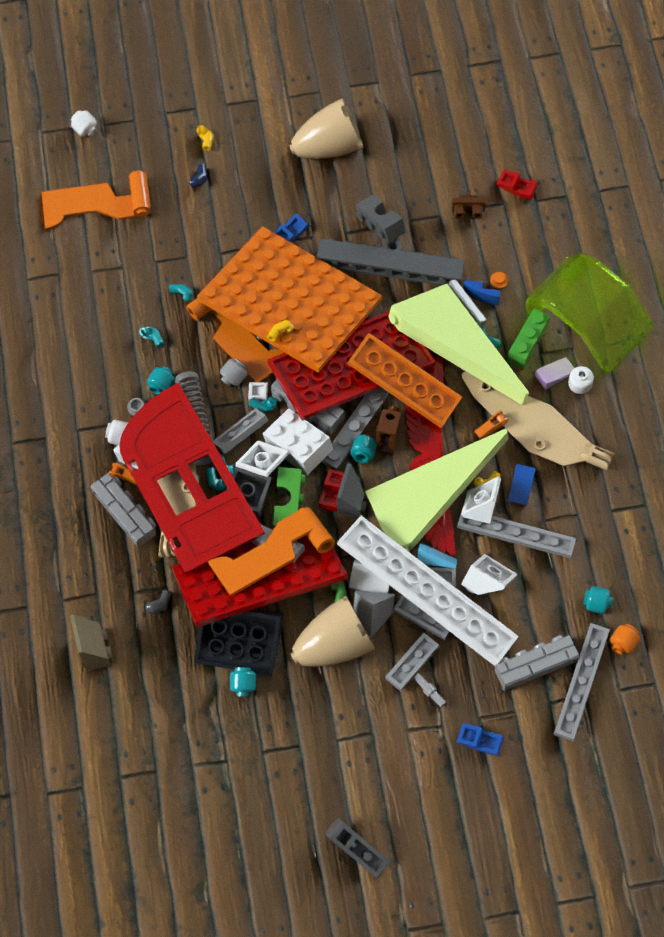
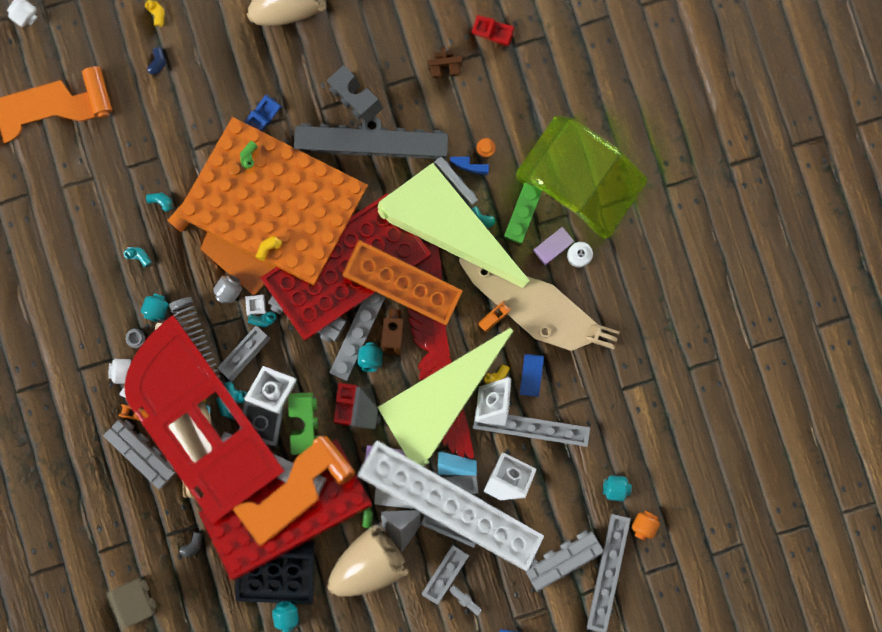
camera: 10 degrees left, 20 degrees up
white brick [263,408,333,475] -> none
none -> bright green arm [240,141,258,169]

